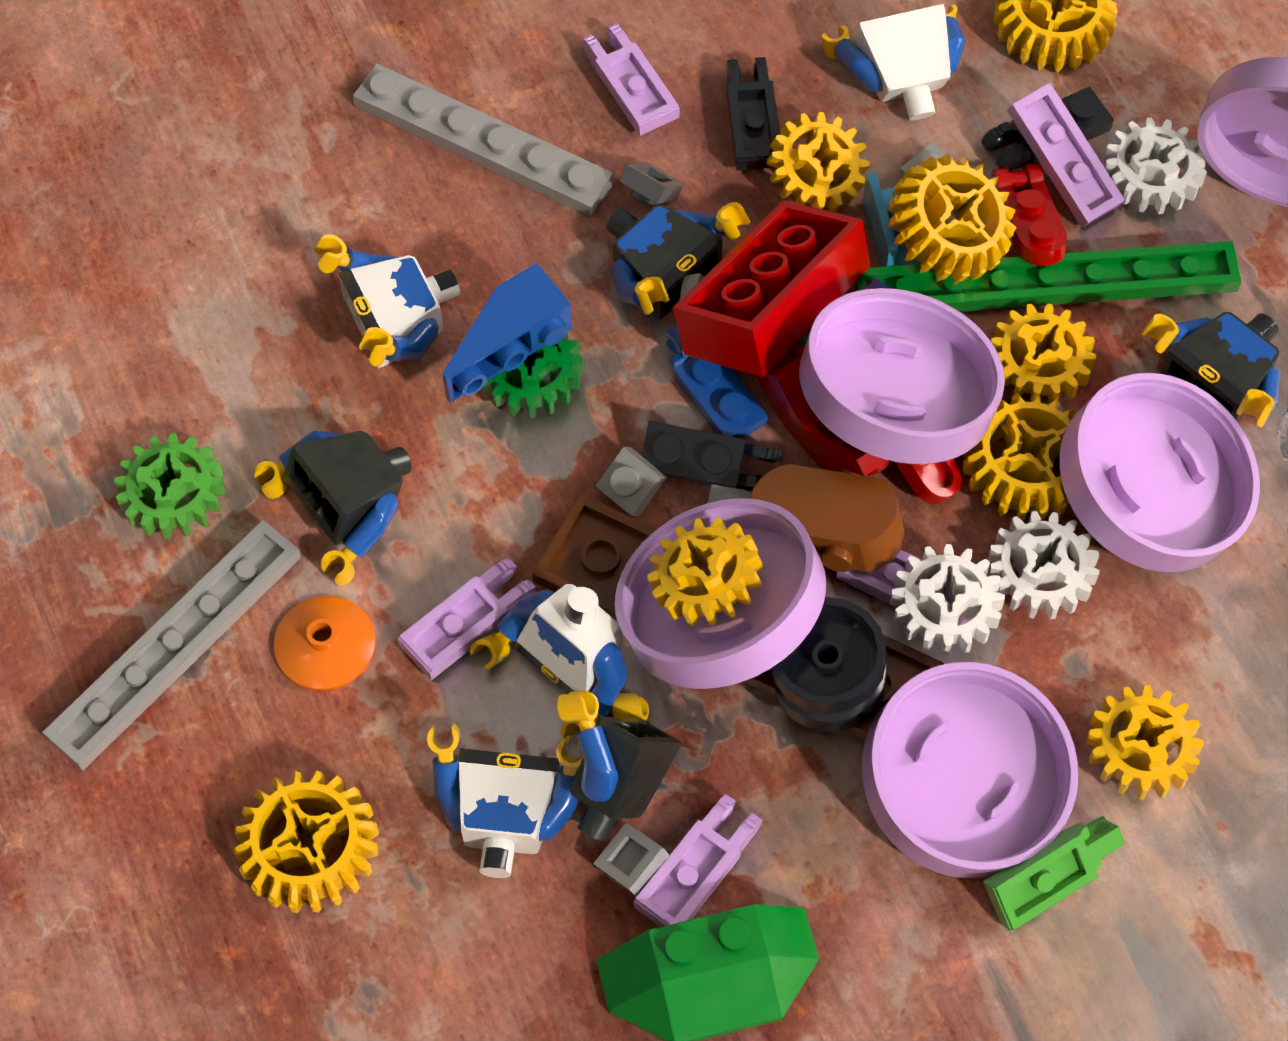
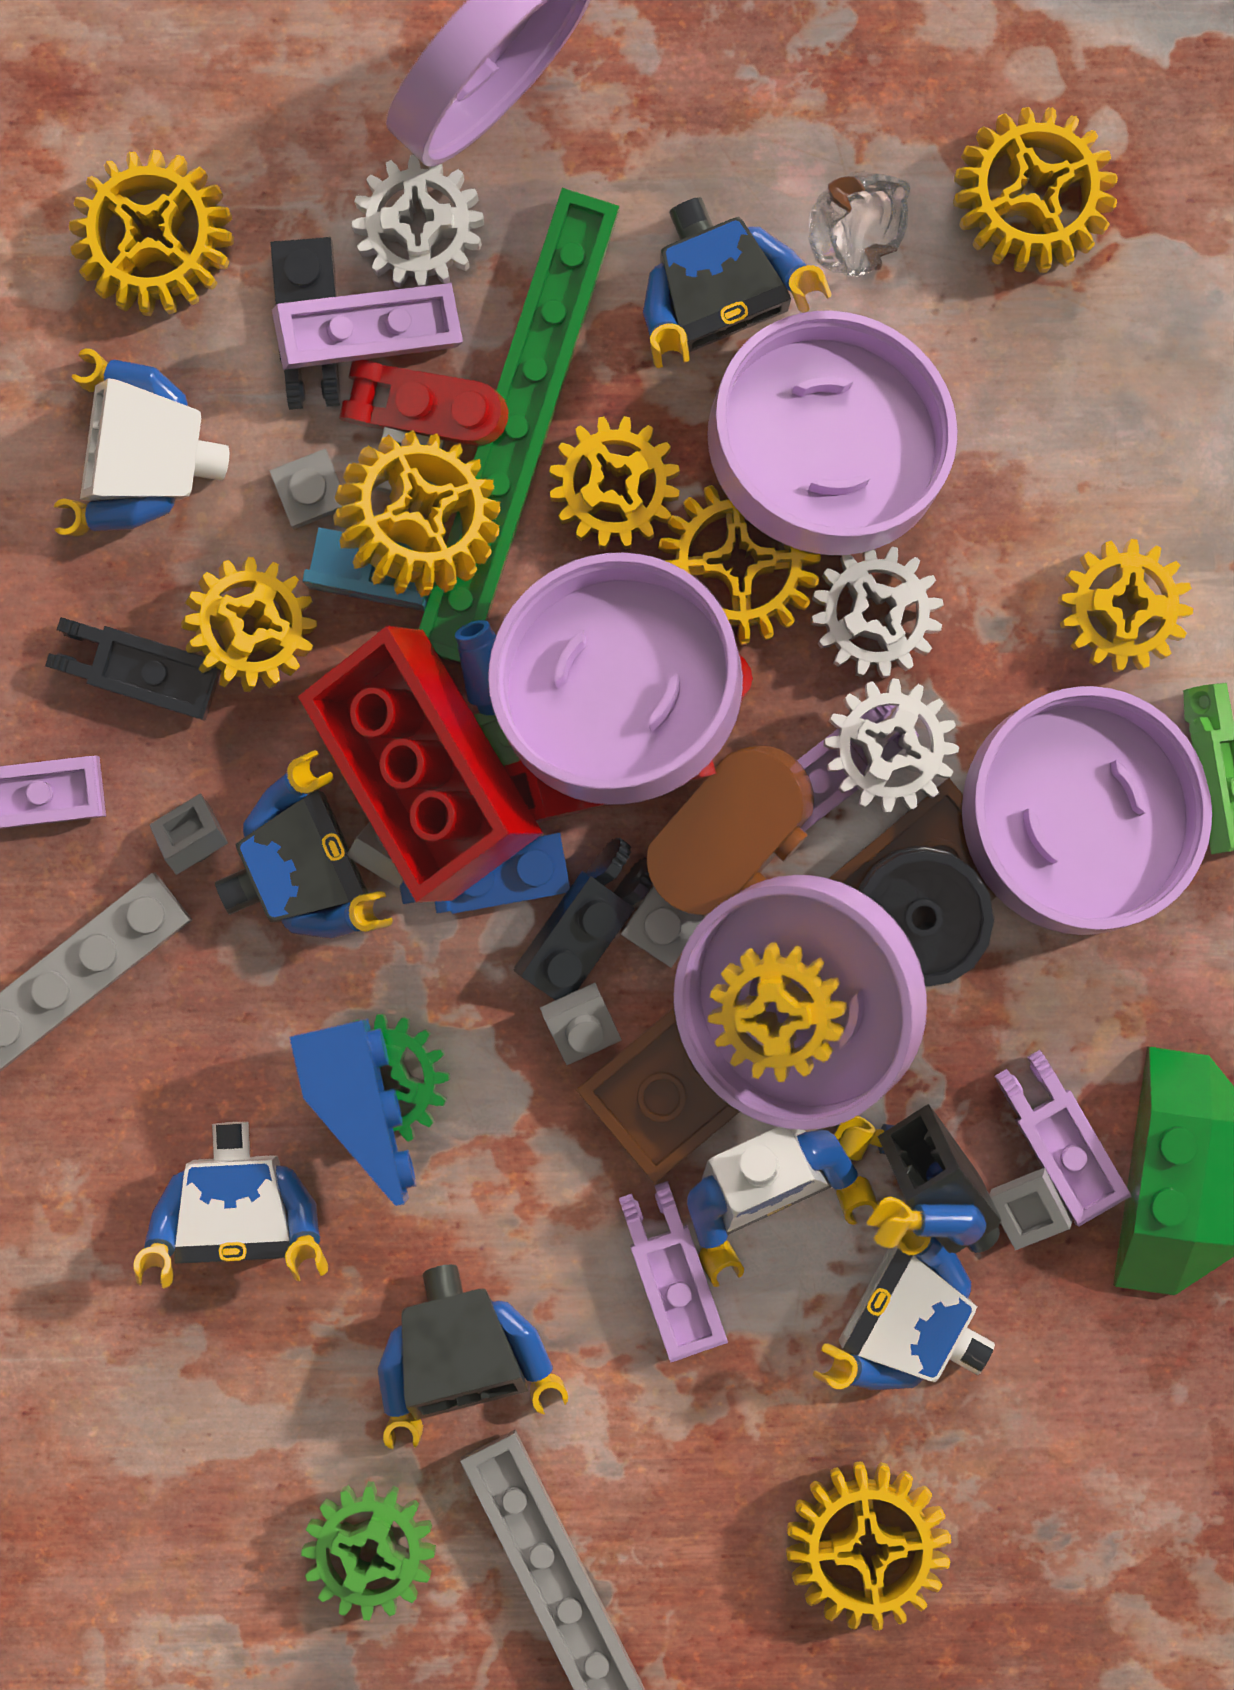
camera: 65 degrees left, 25 degrees up
orange dish [273,596,376,691] -> none

